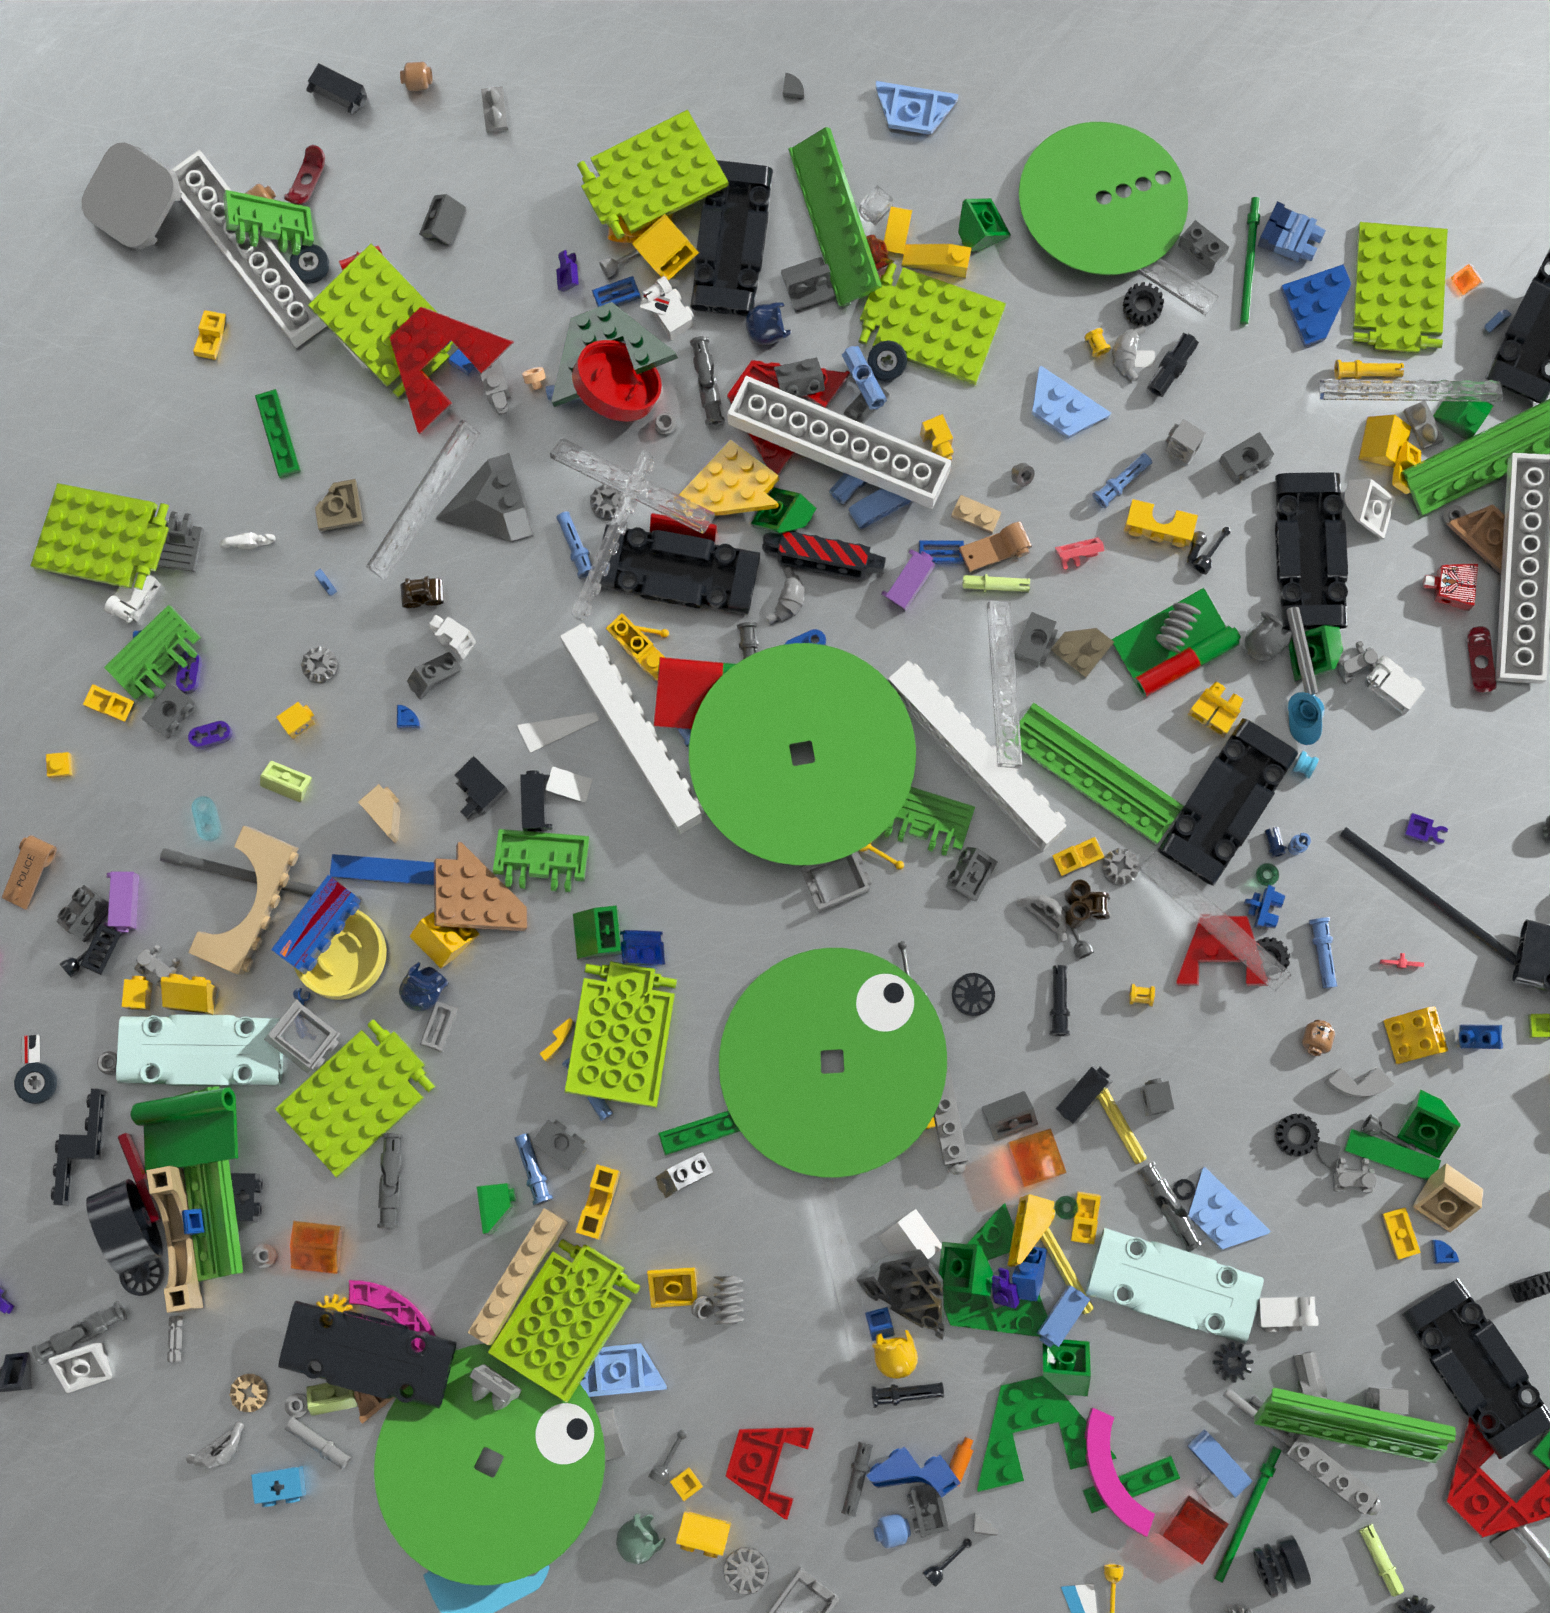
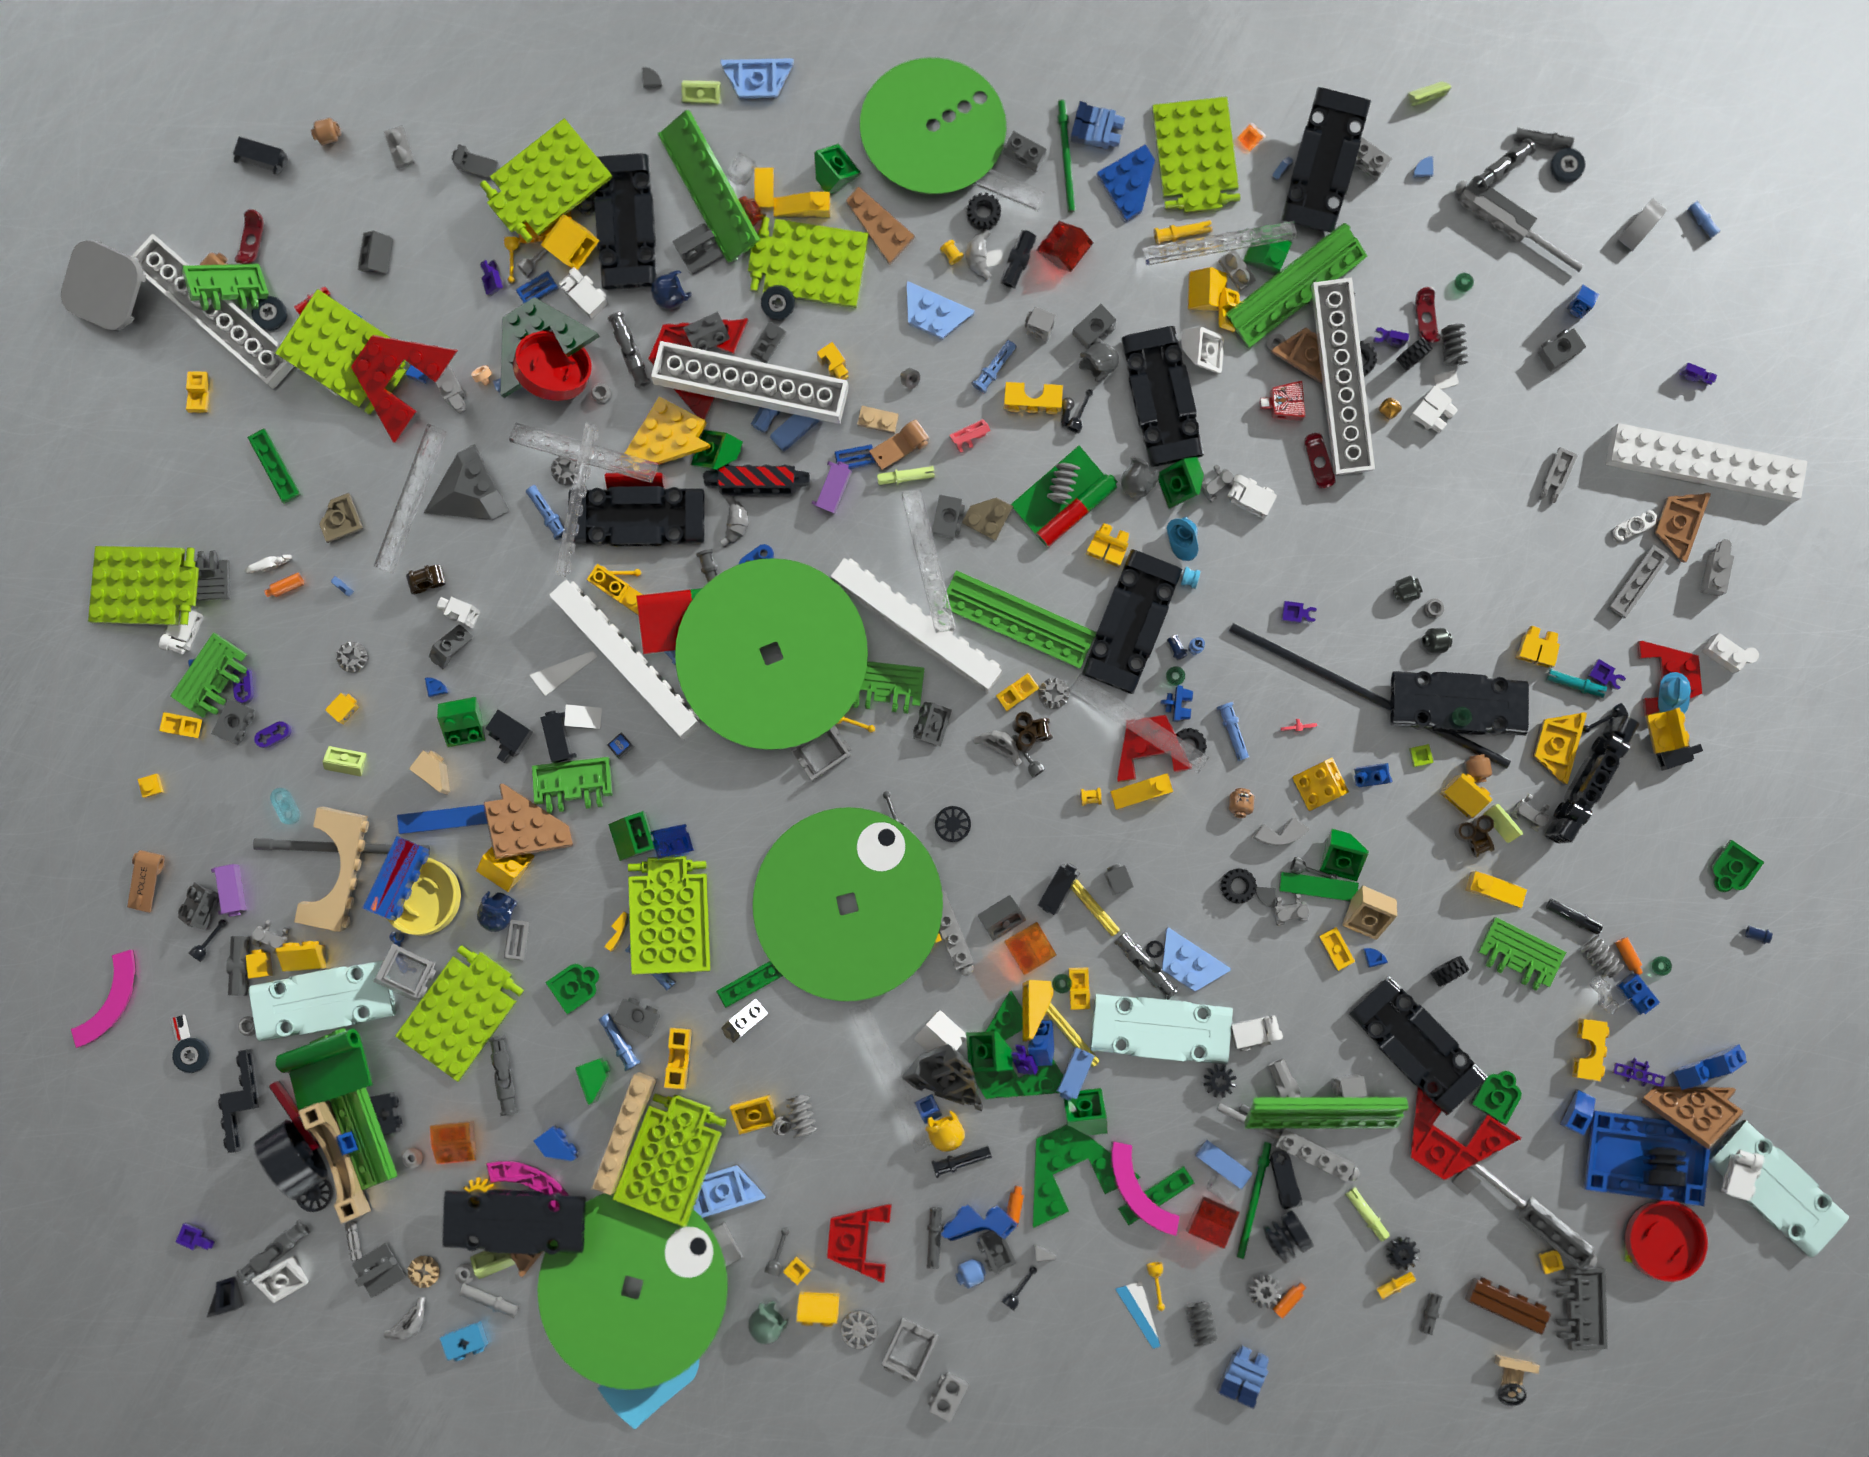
camera: 15 degrees left, 5 degrees up
black slope [80,924,122,975] -> none
light grey tile [470,1364,522,1410] -> none
sticker [640,293,670,315] -> none
medium blue piece [841,346,887,410] -> none
black pin [1050,965,1070,1037] -> none
light grey axle [1287,607,1318,695] -> none
none -> dark grey piece [226,936,249,996]
none -> orange cylinder [264,572,304,597]
none -> dark grey bracket [352,1243,405,1297]
none -> green slope [437,697,485,747]
none -> dark grey bracket [452,144,498,179]
none -> yellow hinge [504,236,519,283]
none -> blue slope [534,1125,578,1161]
none -> green plate [545,964,599,1015]
none -> black bush [578,197,595,215]
none -> slope [607,732,634,759]
none -> yellowish green slope [682,80,720,103]
none -> medium nougat wing [846,187,915,265]
none -> clear red slope [1037,221,1093,272]
none -> dark grey hair [1079,343,1119,382]
none -> yellow slope [1110,773,1173,810]
none -> black piece [1270,1150,1303,1210]

